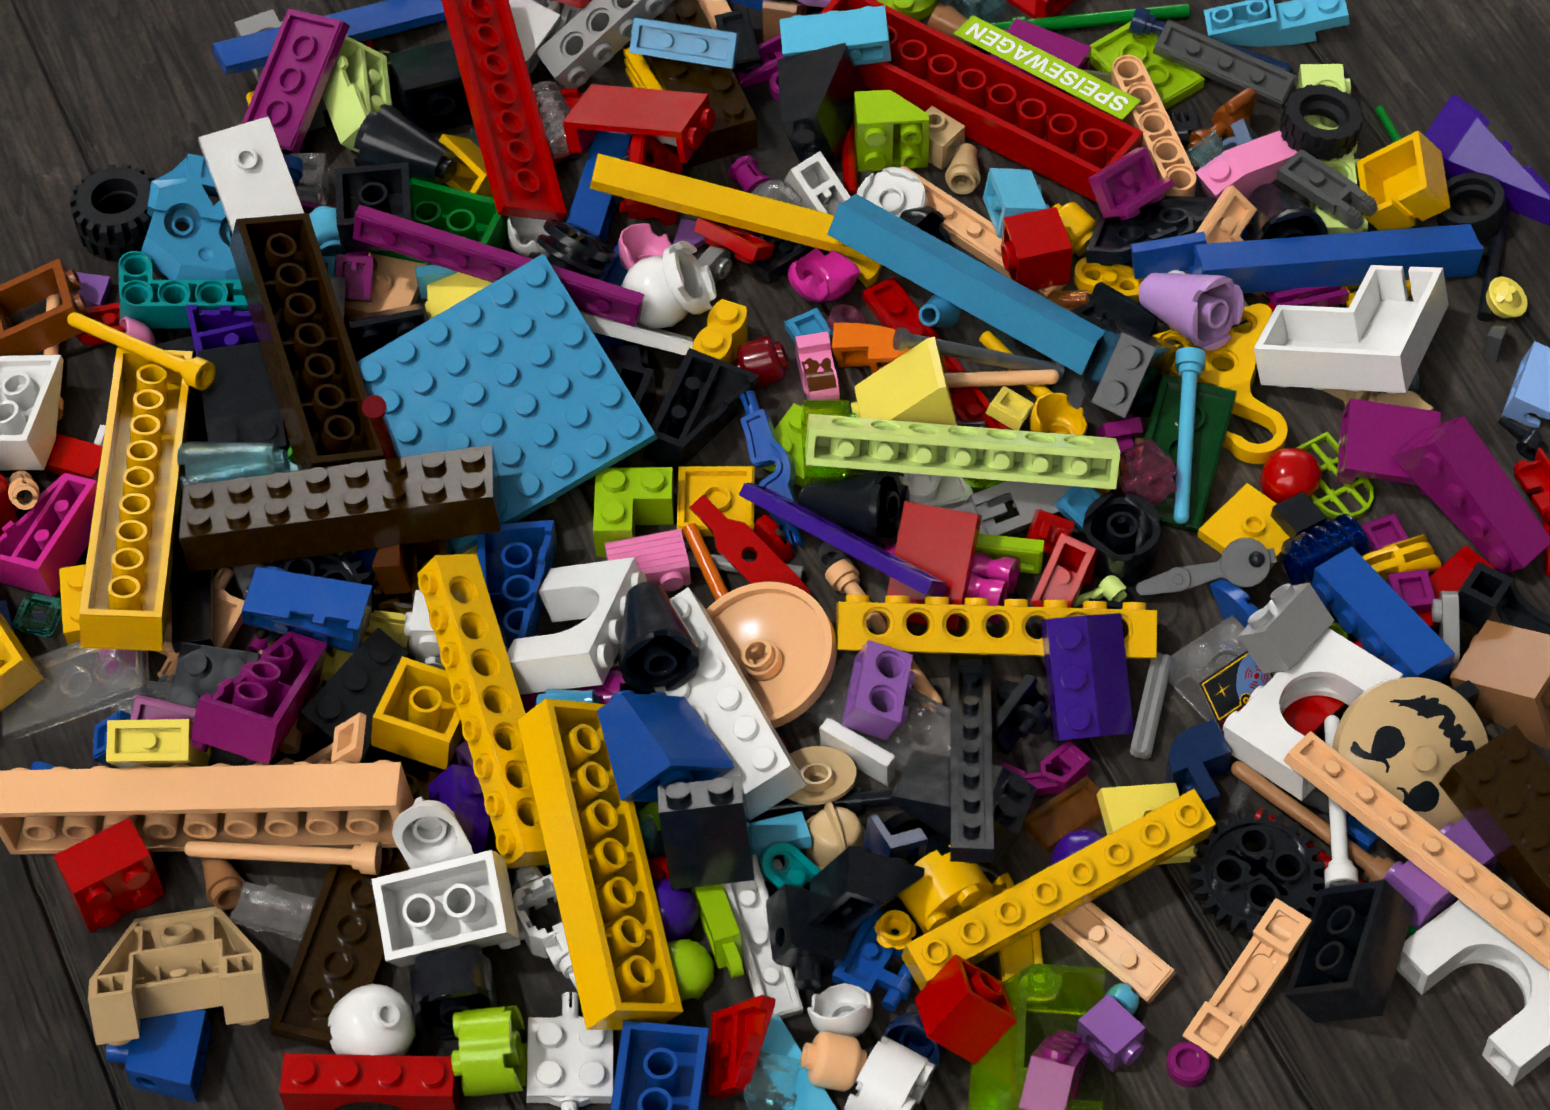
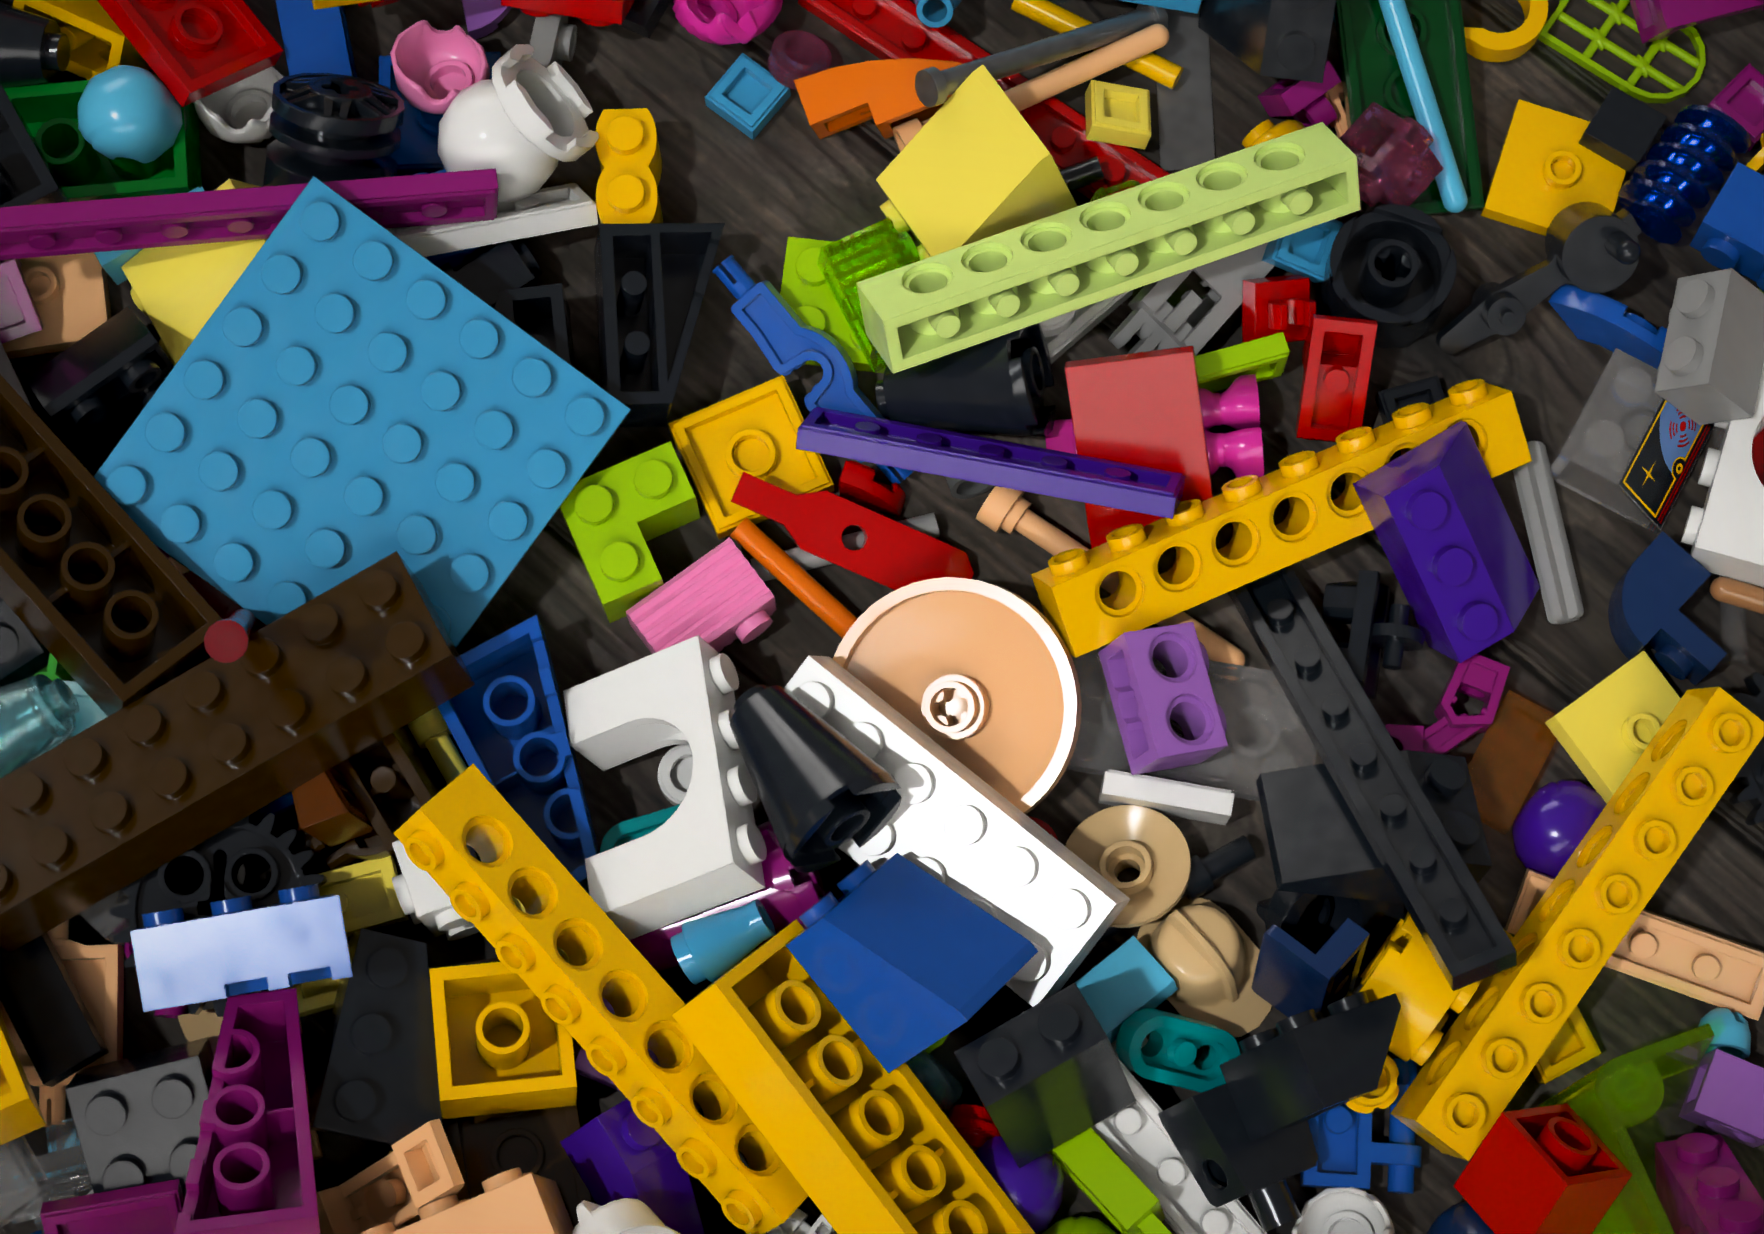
camera: 25 degrees left, 20 degrees up
dark red head [732,336,790,389] -> none
bright pink leg [795,331,840,406] -> none
yellow hair [1030,393,1088,436] -> none
yellowish green hand [1073,575,1127,608] -> none
red hair [1259,448,1322,504] -> none
none -> medium azure hair [77,65,183,163]

